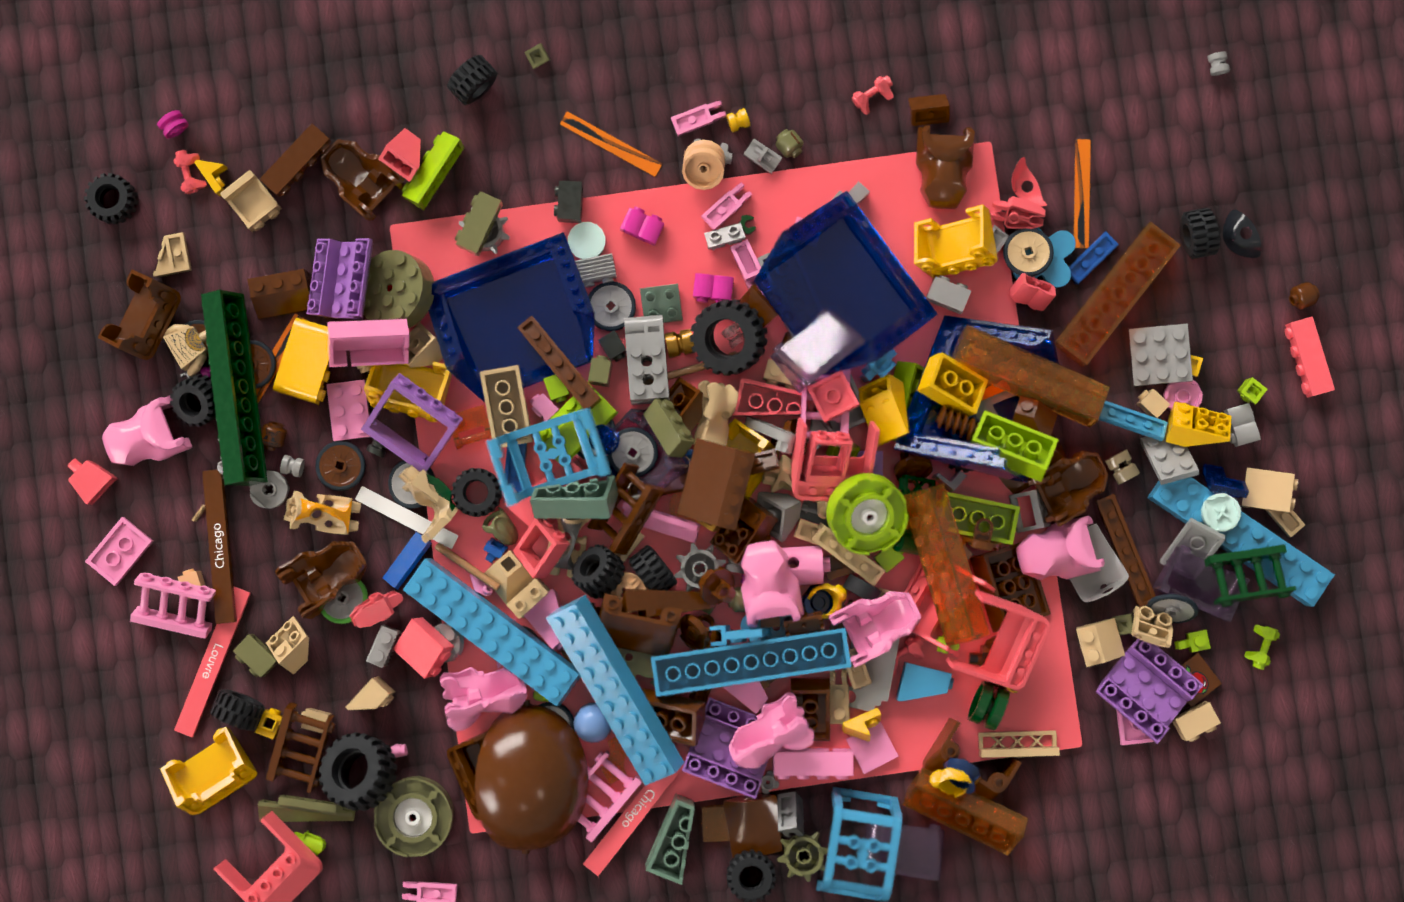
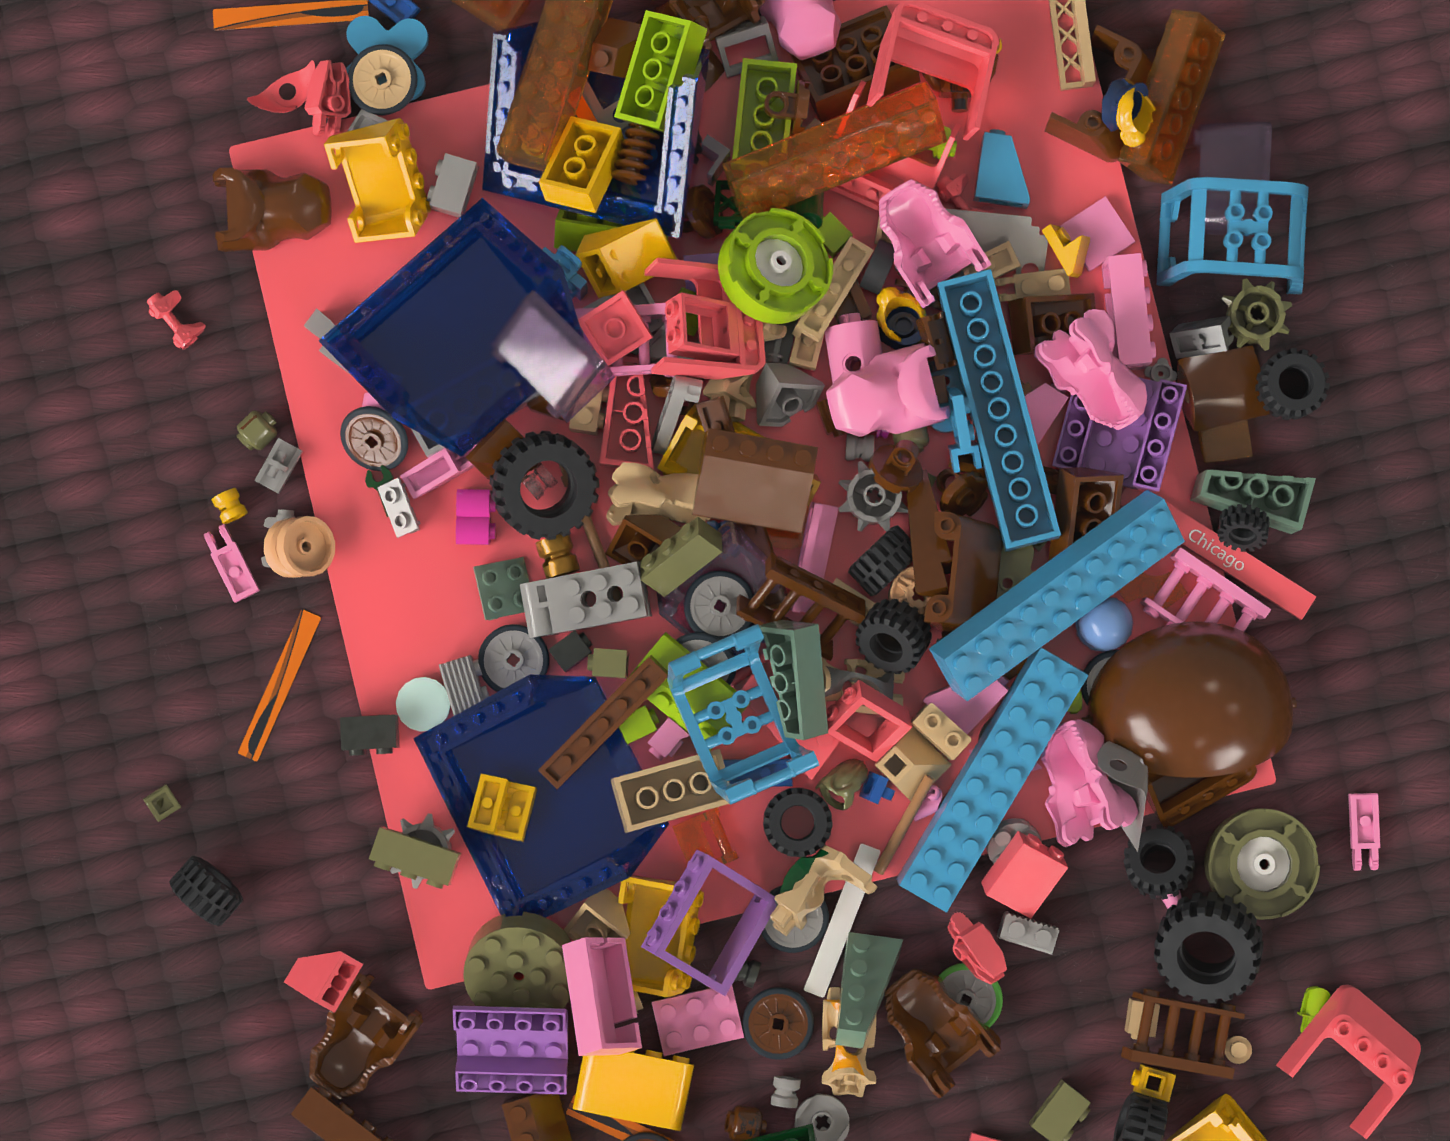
camera: 90 degrees left, 0 degrees up
olive wedge [258,794,356,822] -> none
tan slope [266,616,309,674] -> none
tan slope [346,676,395,710] -> none
tile [383,531,432,590] -> none
lime slope [402,131,465,211] -> none
clear blue wheel [589,424,620,455] -> none
dark pink brick [620,207,664,246] -> none
bright pink hinge [701,182,752,230] -> none
reddish brown slope [710,496,778,564] -> none
reddish brown panel [908,94,950,126] -> none
dark green wheel [968,681,1010,731] -> none
coral brick [1010,273,1056,311] -> none
none -> wheel [340,406,408,471]
none -> yellow slope [467,774,537,842]
none -> sand green wedge [835,932,903,1049]
none -> light grey piece [1097,741,1148,852]
none -> black tyre [1123,824,1195,900]
none -> black tyre [1218,504,1270,552]
none -> tan plate [1224,1036,1252,1064]

